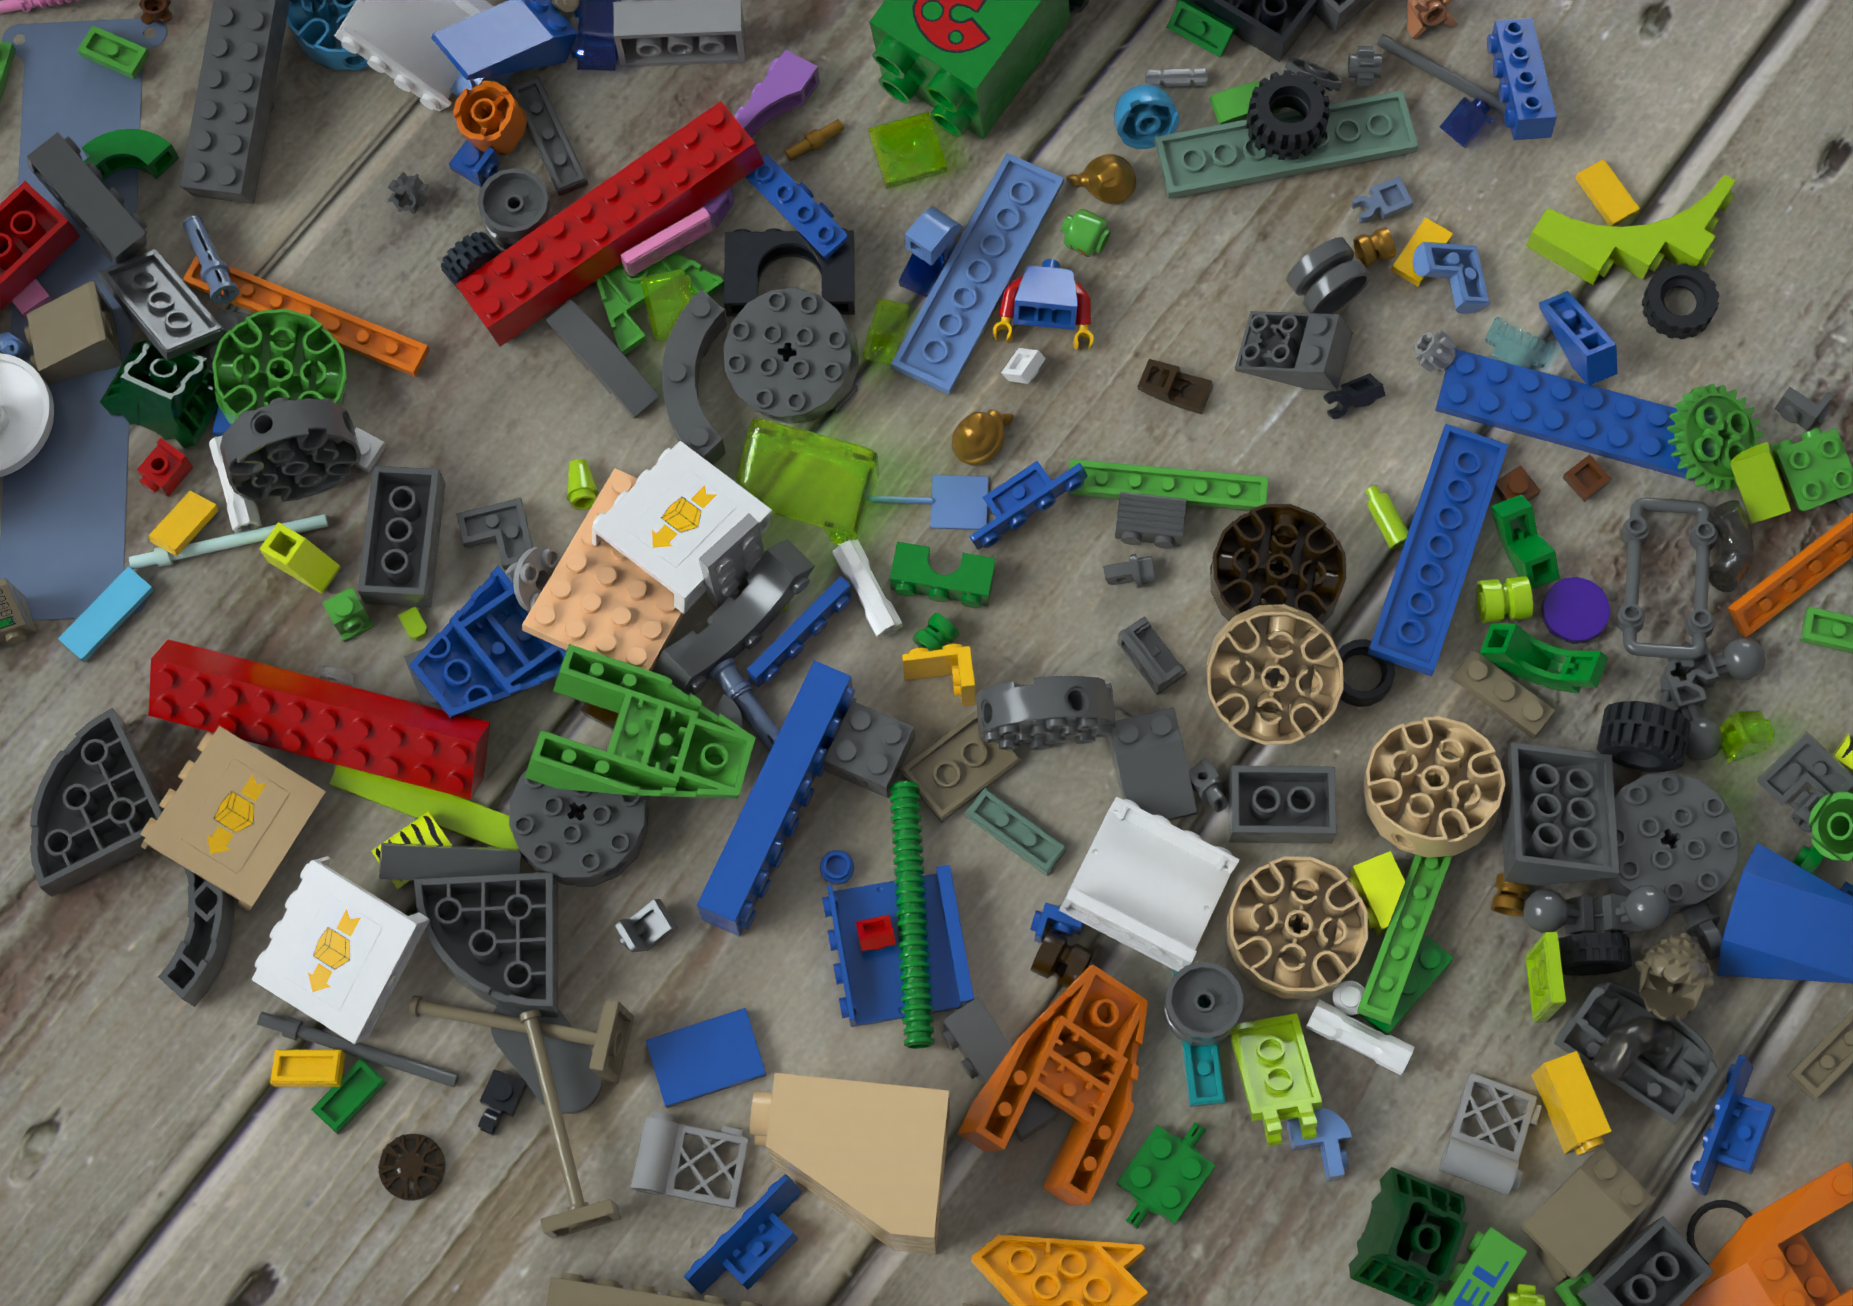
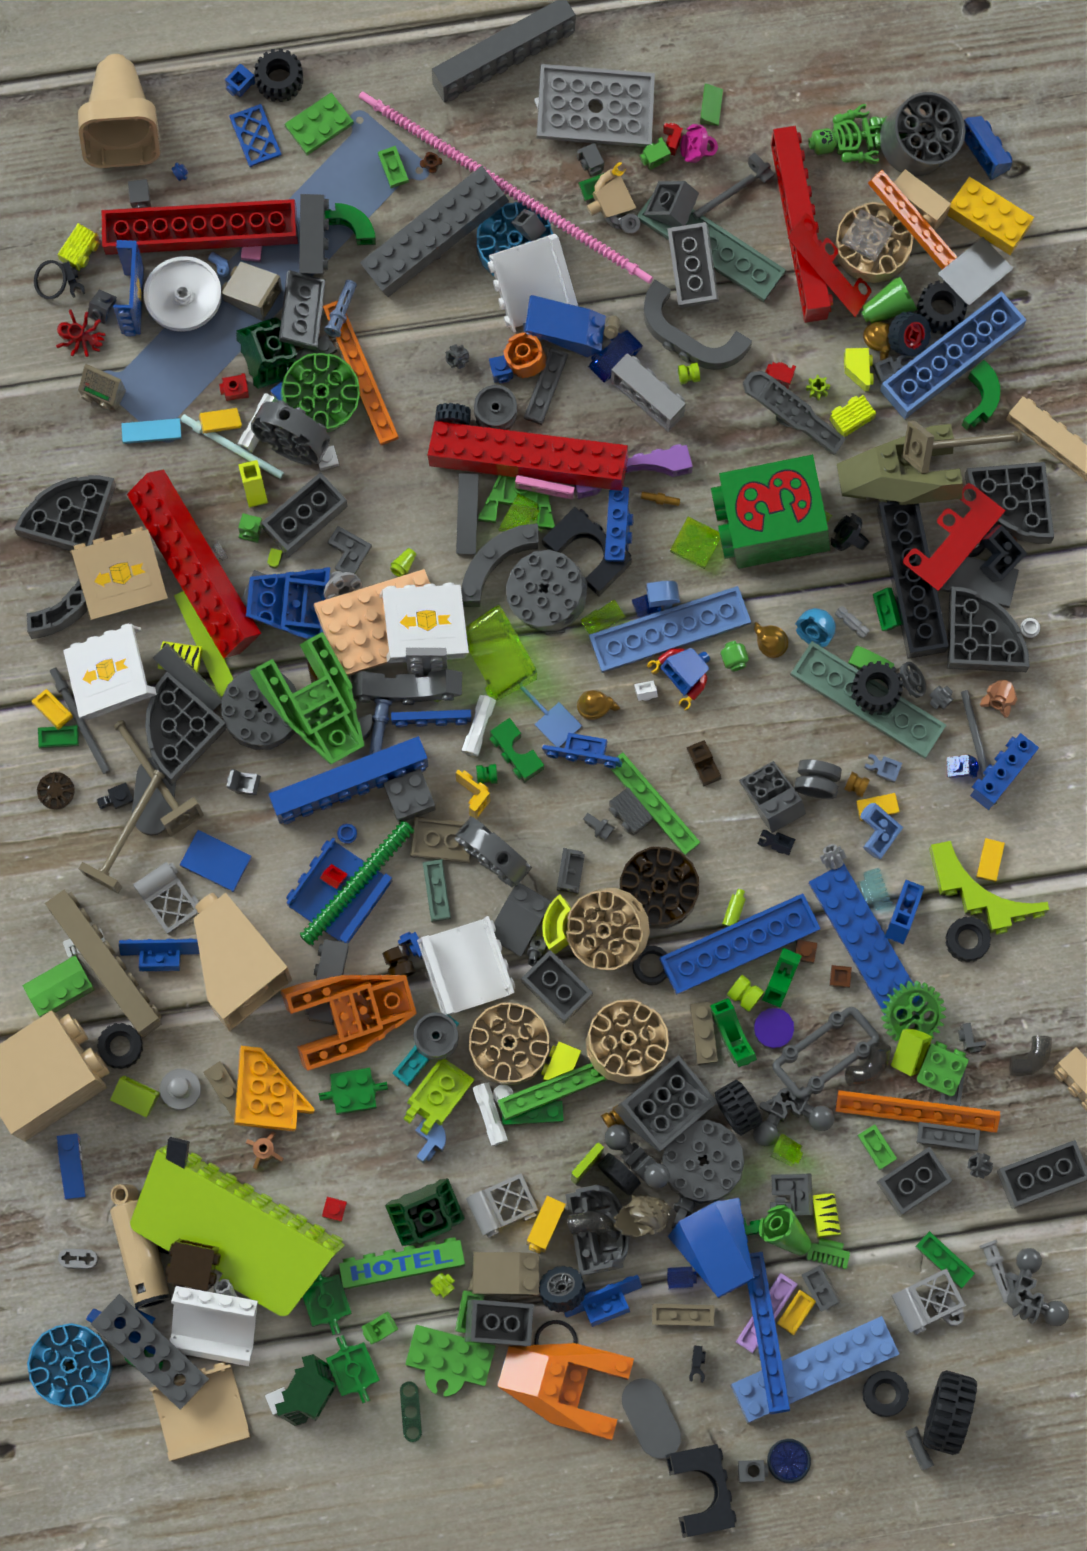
camera: 40 degrees right, 5 degrees up
none -> black wheel [539,1266,586,1313]
none -> neon yellow brick [542,894,571,954]
none -> clear blue brick [667,1266,697,1290]

